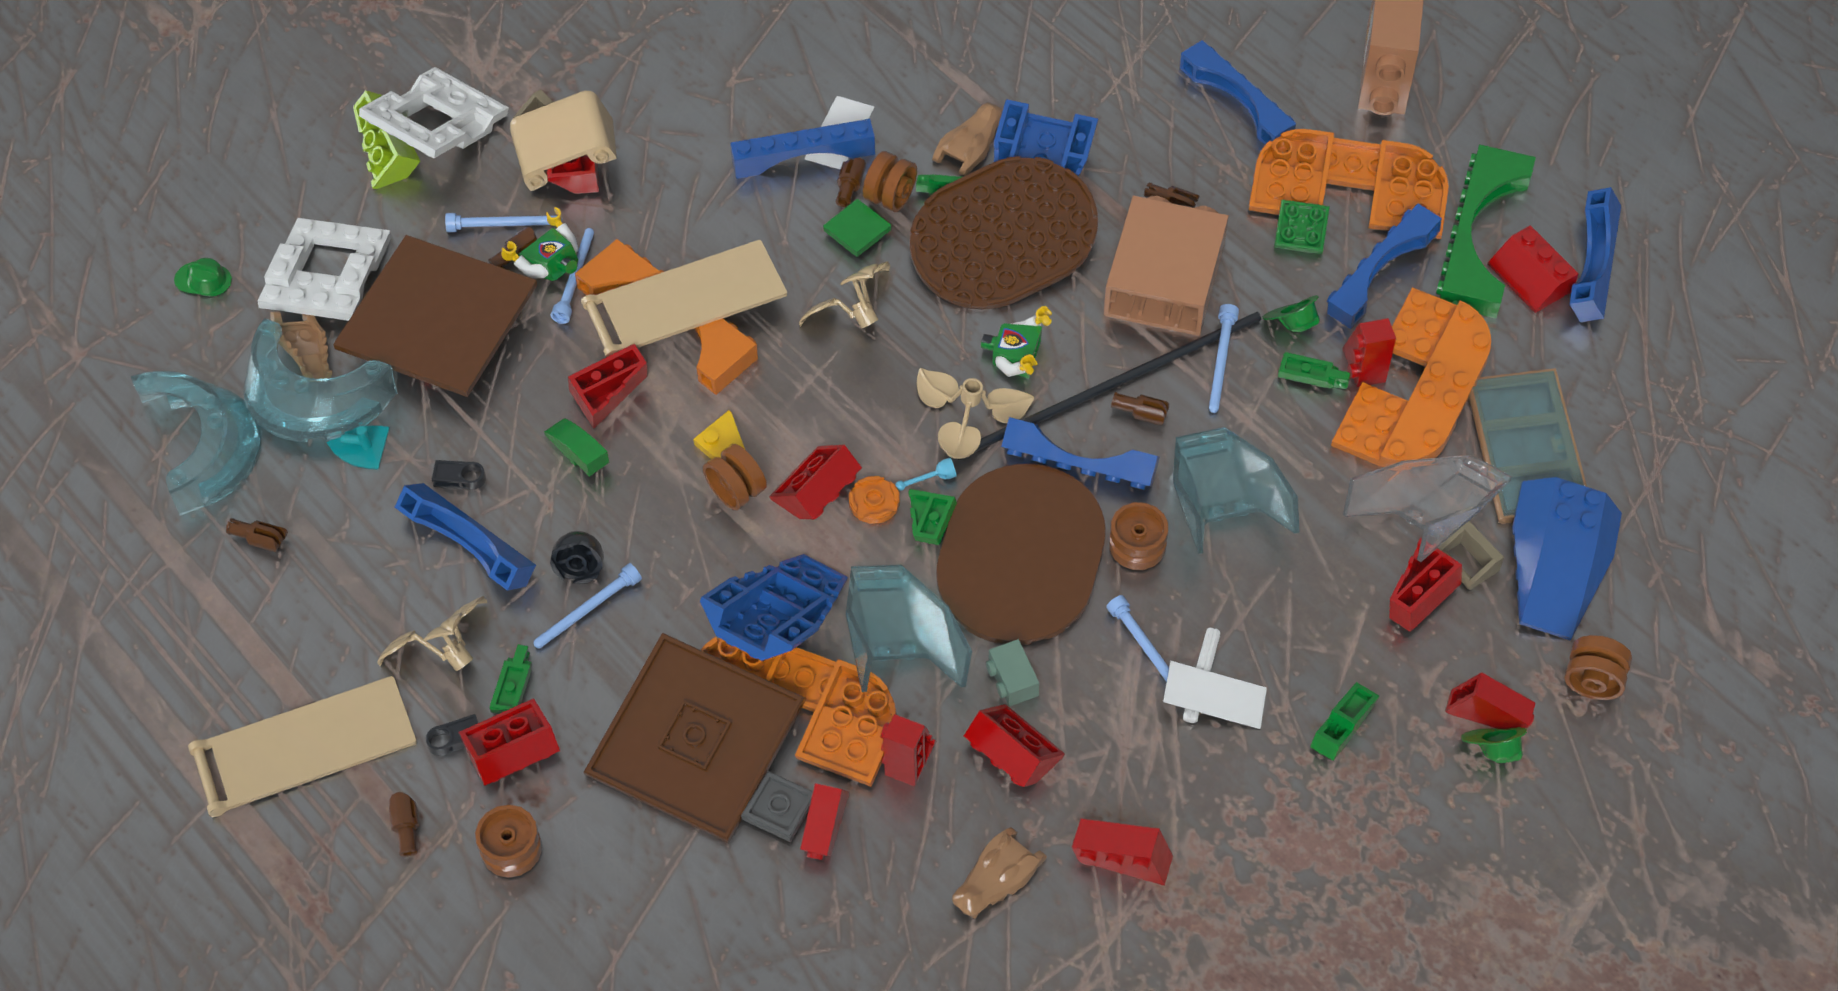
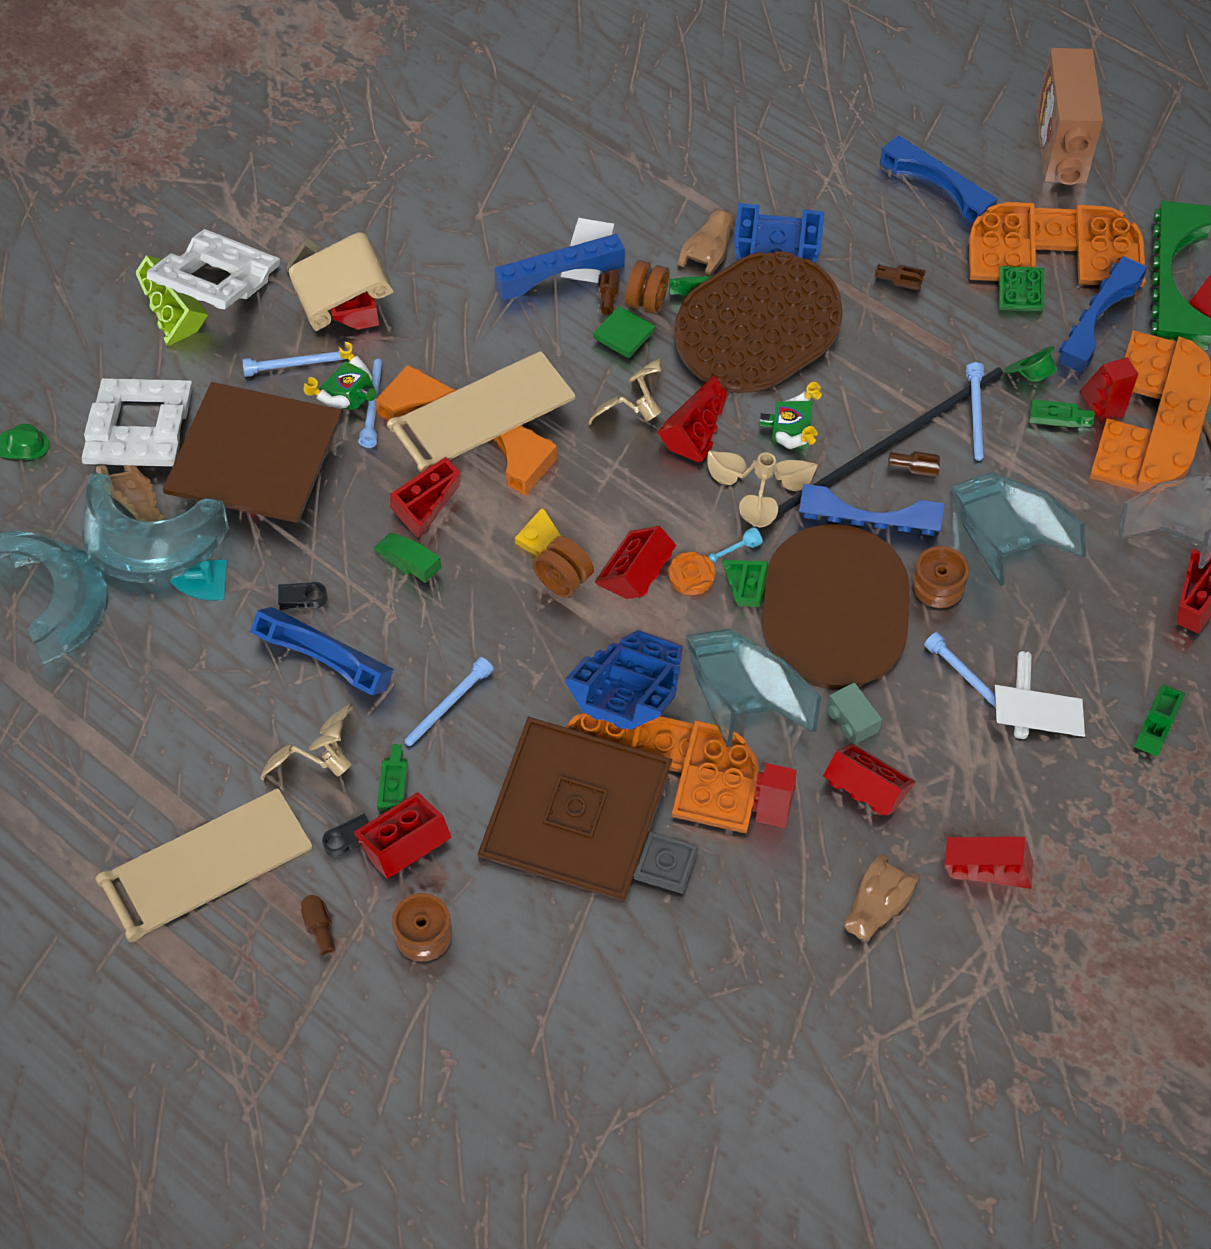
camera: 10 degrees left, 0 degrees up
reddish brown arm [226,518,288,552] -> none
reddish brown arm [488,227,537,268] -> none
black cylinder [550,531,604,584] -> none
red slope [800,783,850,860] -> none
nougat brick [1104,196,1229,336] -> none
none -> red wedge [657,376,727,462]

